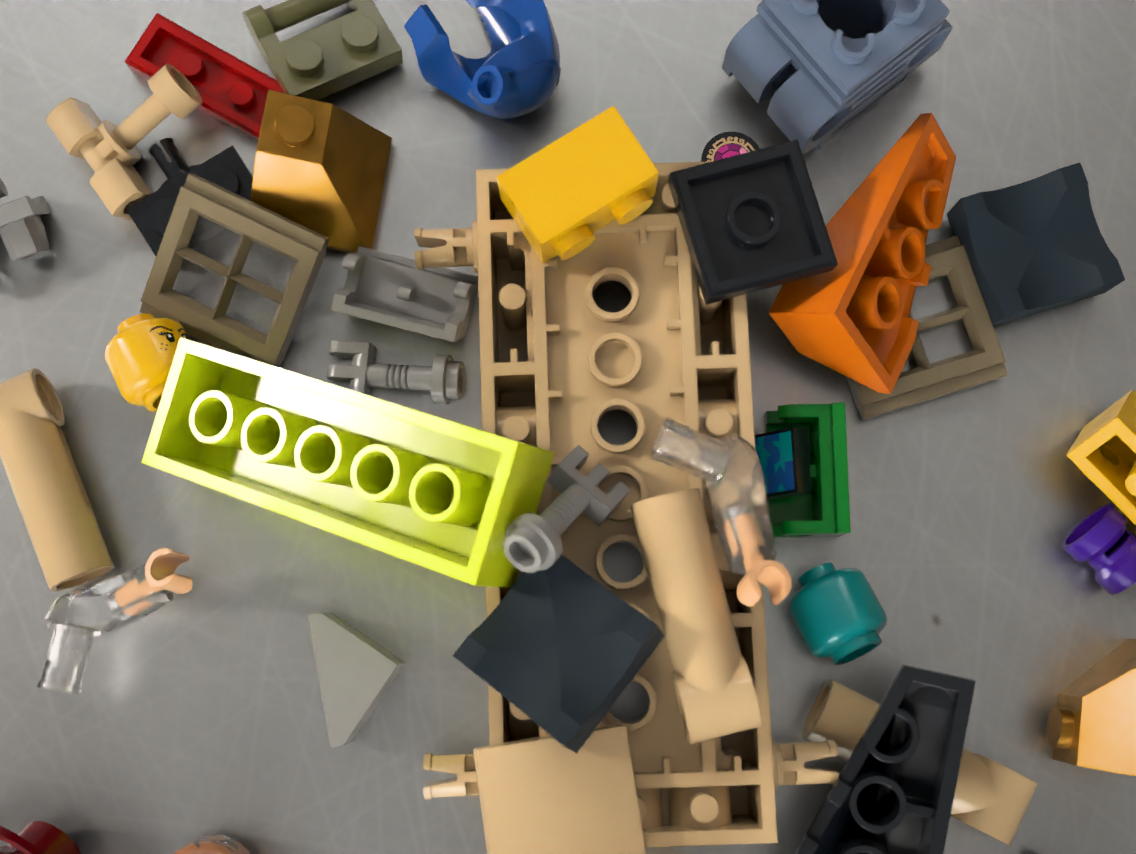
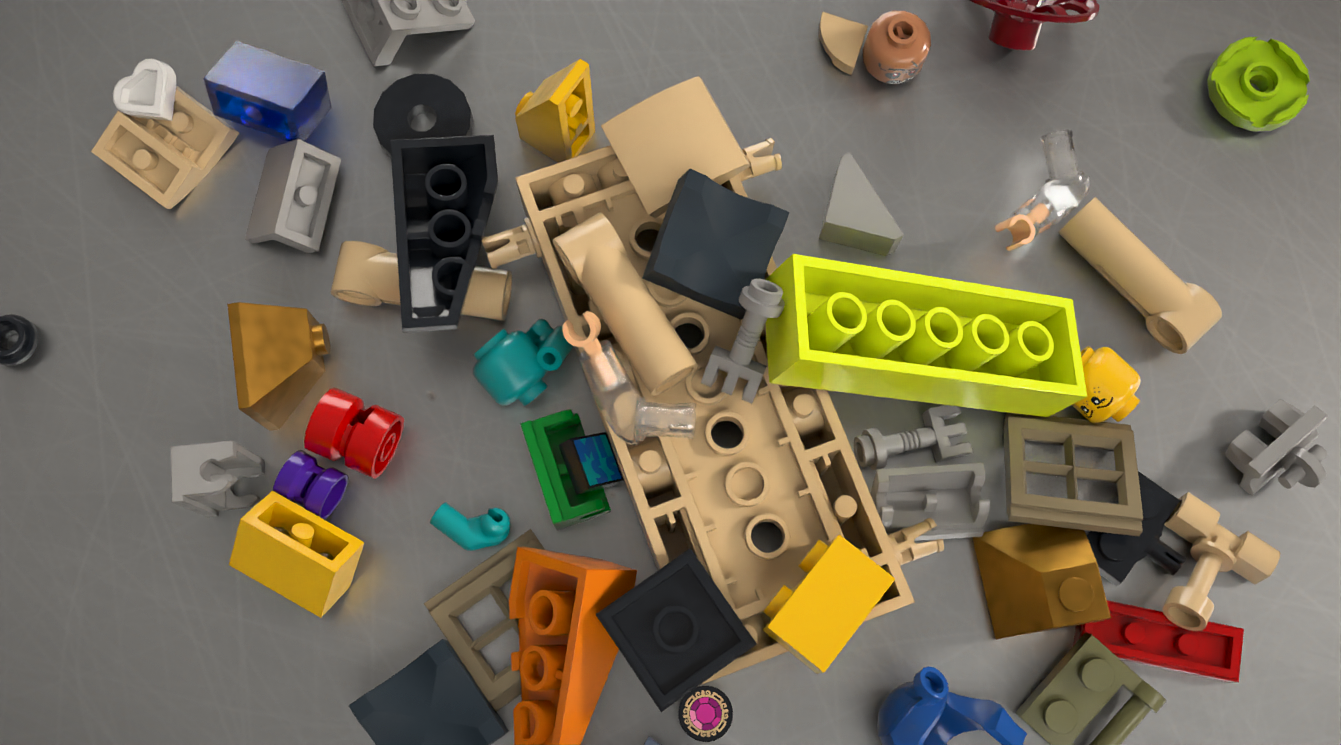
camera: 155 degrees right, 5 degrees down
none -> red wheel [304,387,404,479]
none -> teal arm [430,502,510,551]
none -> teal arm [526,319,573,371]

